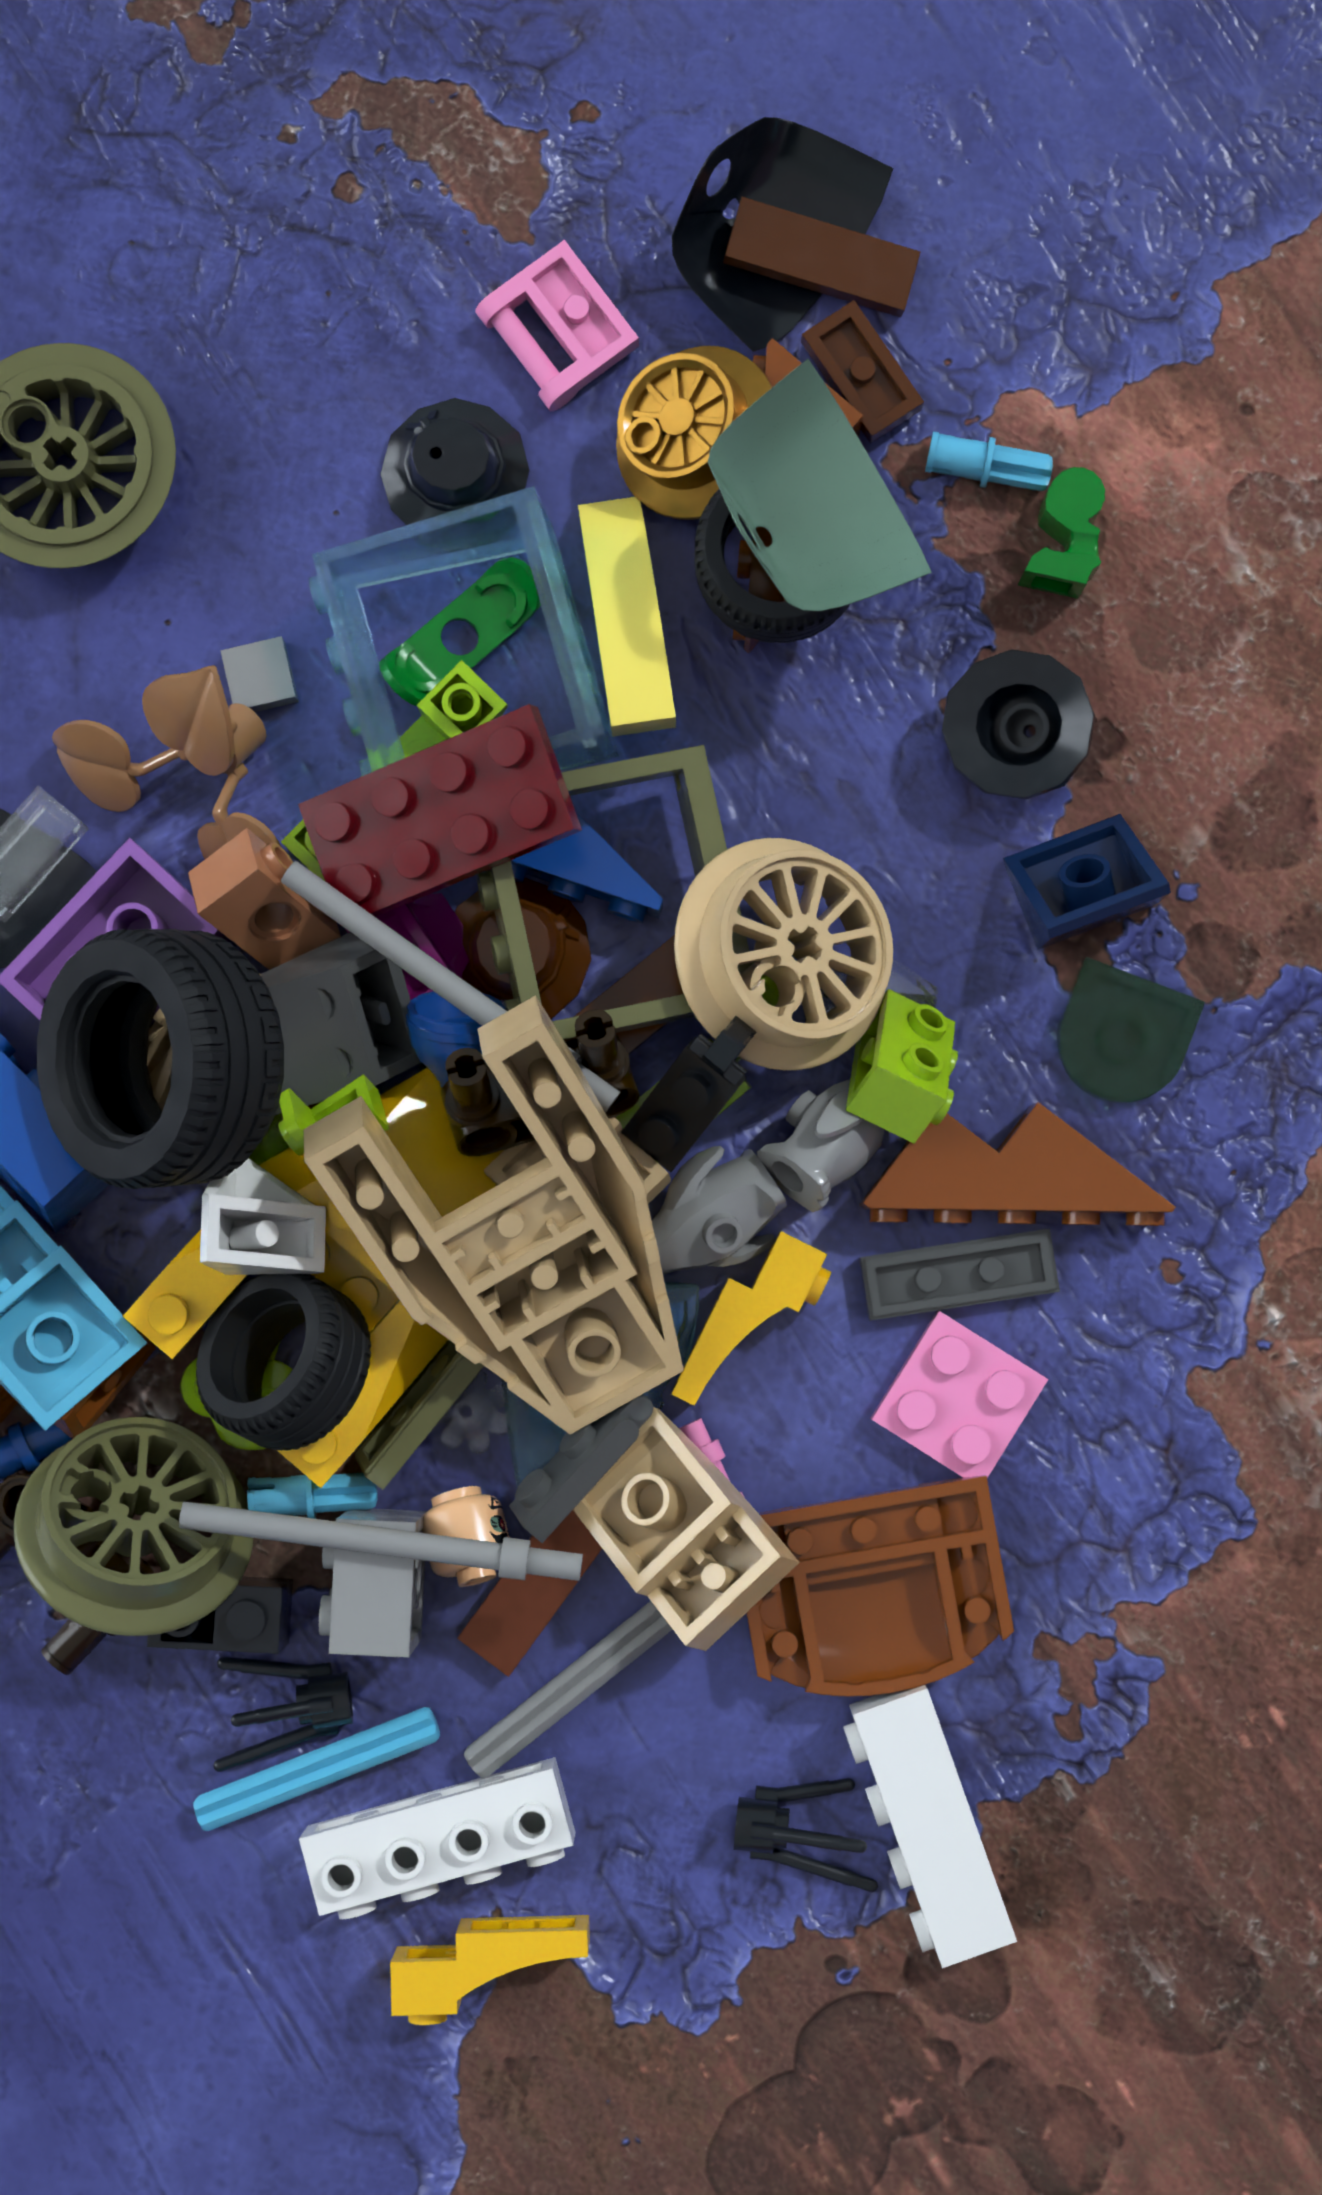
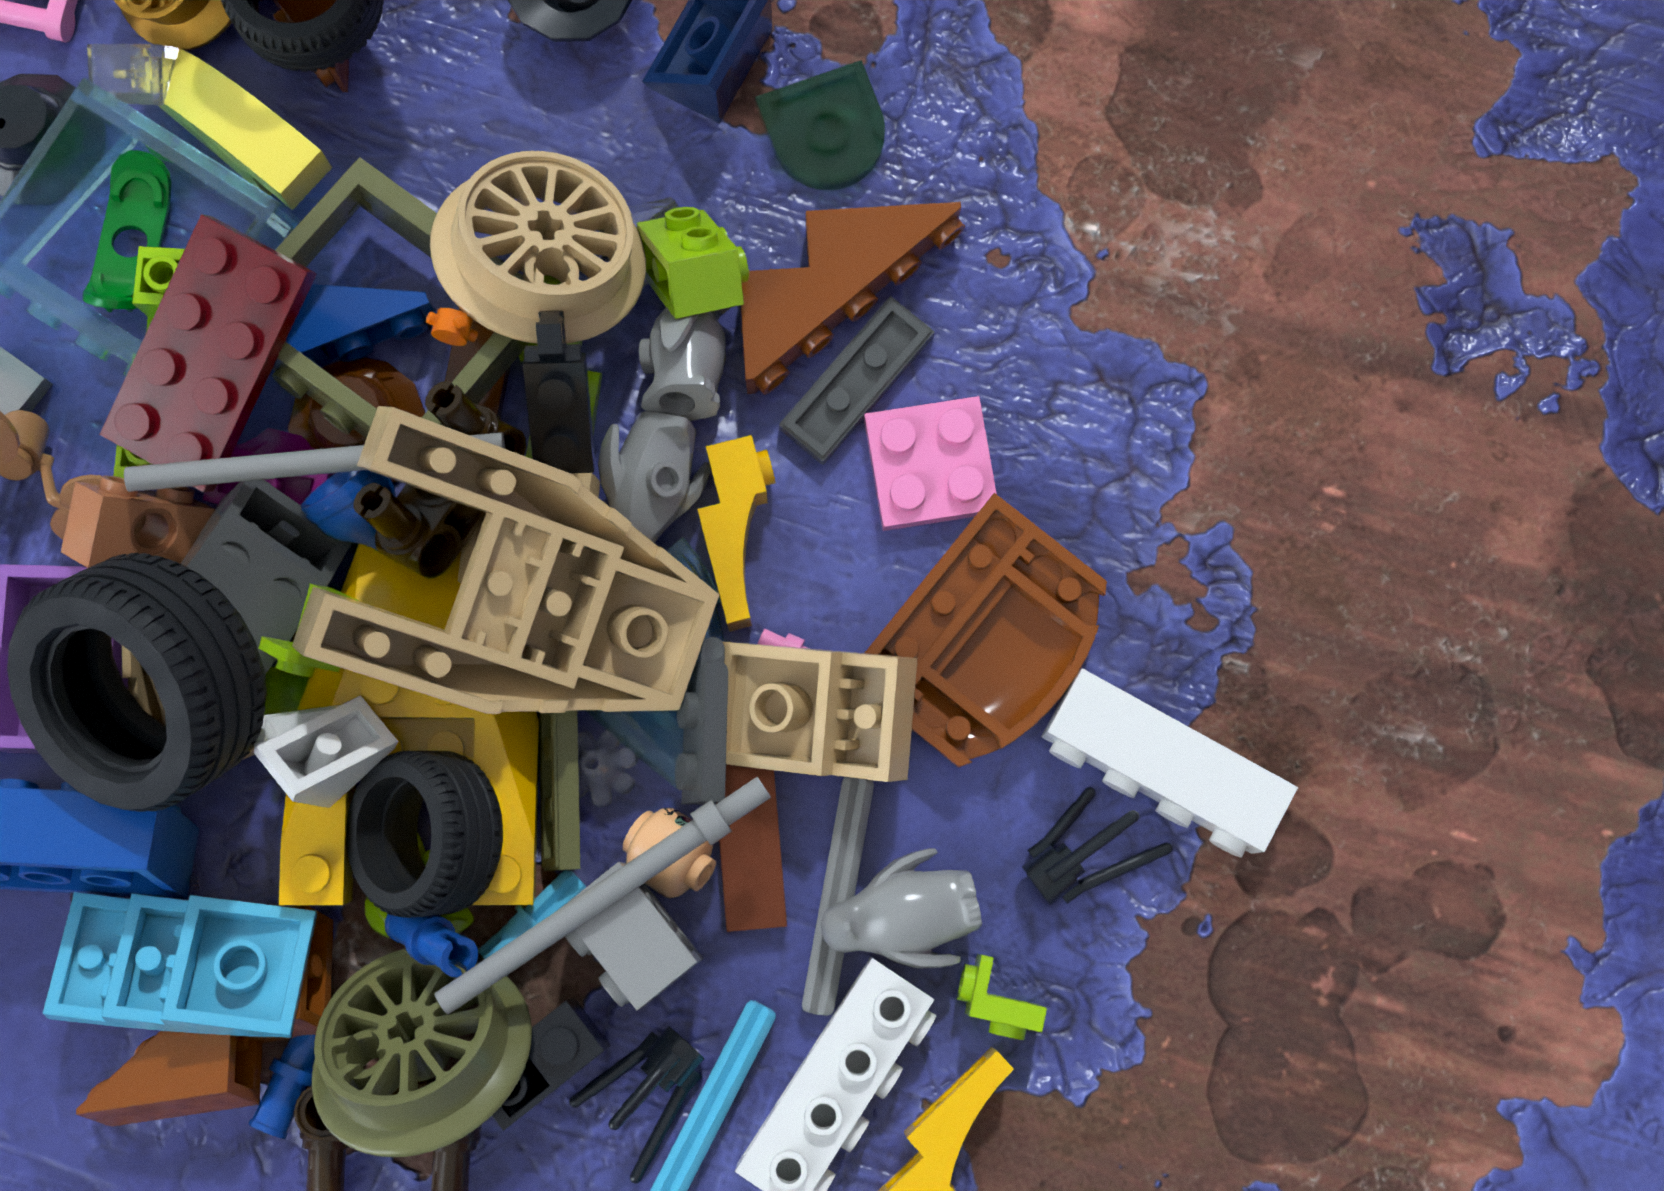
camera: 50 degrees left, 5 degrees down
none -> clear slope [87,44,179,105]
none -> blue pin [384,914,478,978]
none -> orange piece [426,308,478,346]
none -> light grey animal [821,848,982,969]
none -> lime bracket [957,953,1047,1040]

